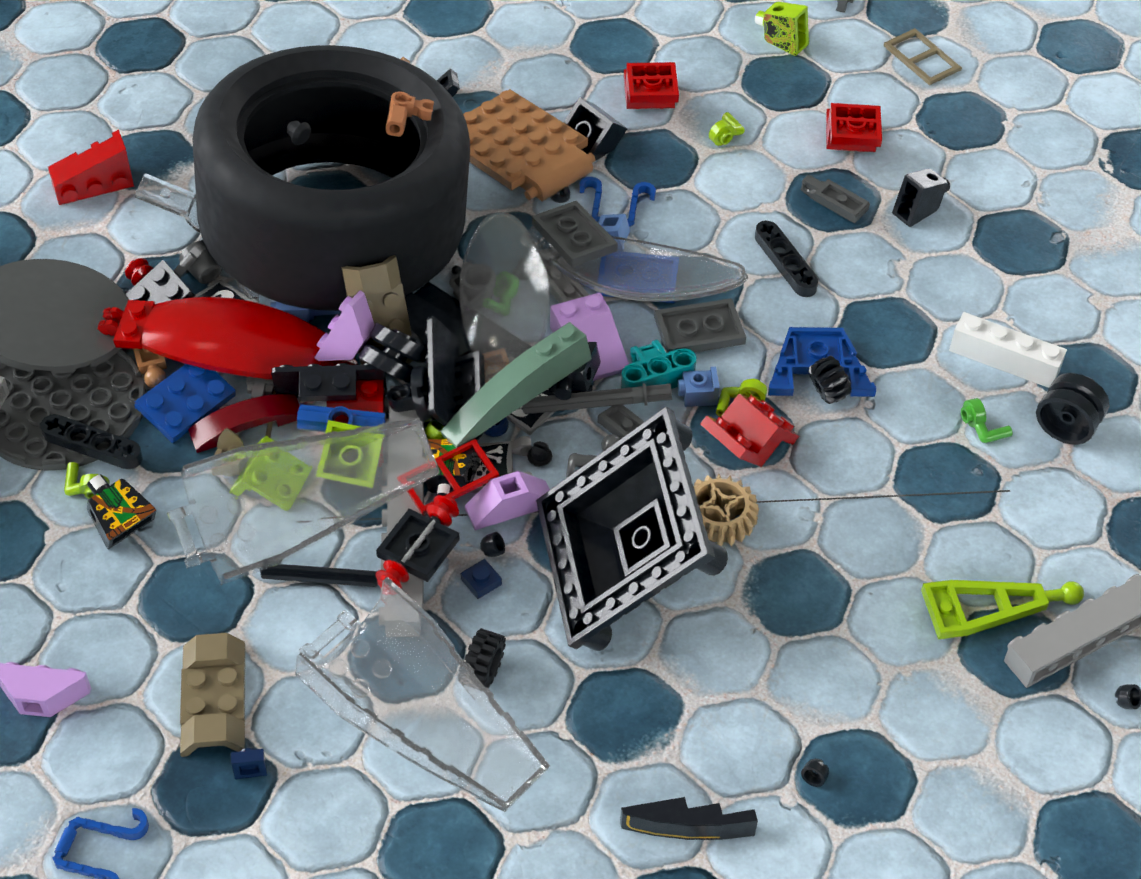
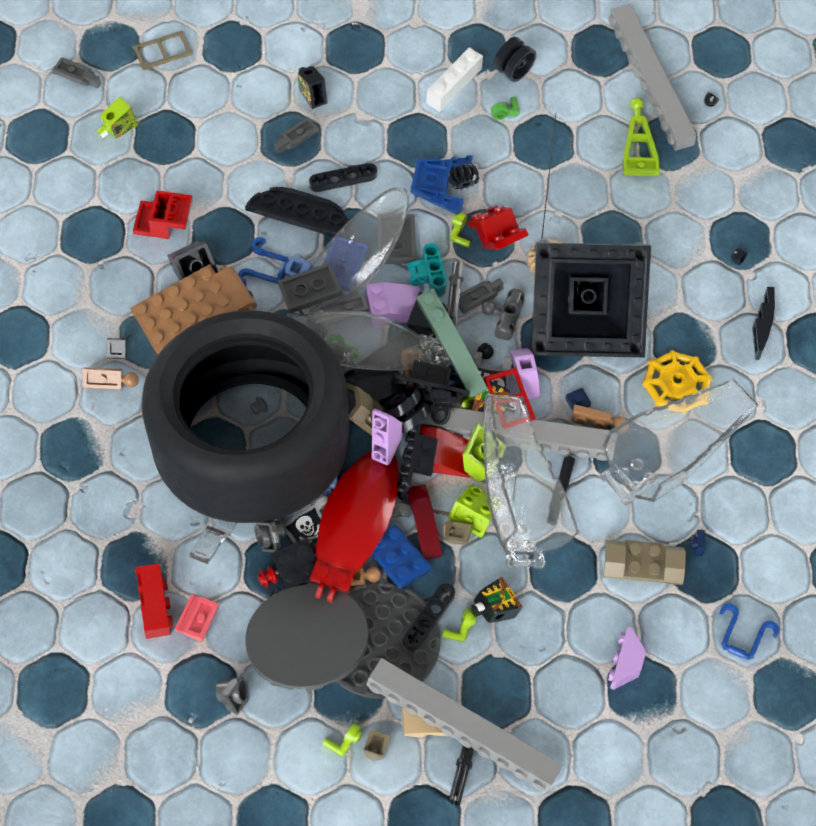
camera: 80 degrees left, 10 degrees up
blue piece [297,404,386,433] -> none
black plate [376,495,460,592] -> none
nougat bar [386,92,434,137] -> none
black tyre [461,628,506,689] -> none
black hinge [480,532,505,557] -> none
medium blue brick [677,366,720,407] -> none
lime plate [708,112,745,146] -> none
red bracket [826,103,882,152] -> none
none -> coral plate [175,594,219,642]
none -> black plate [245,187,350,239]
none -> medium nougat plate [571,405,627,432]
none -> yellow plate [642,350,713,413]

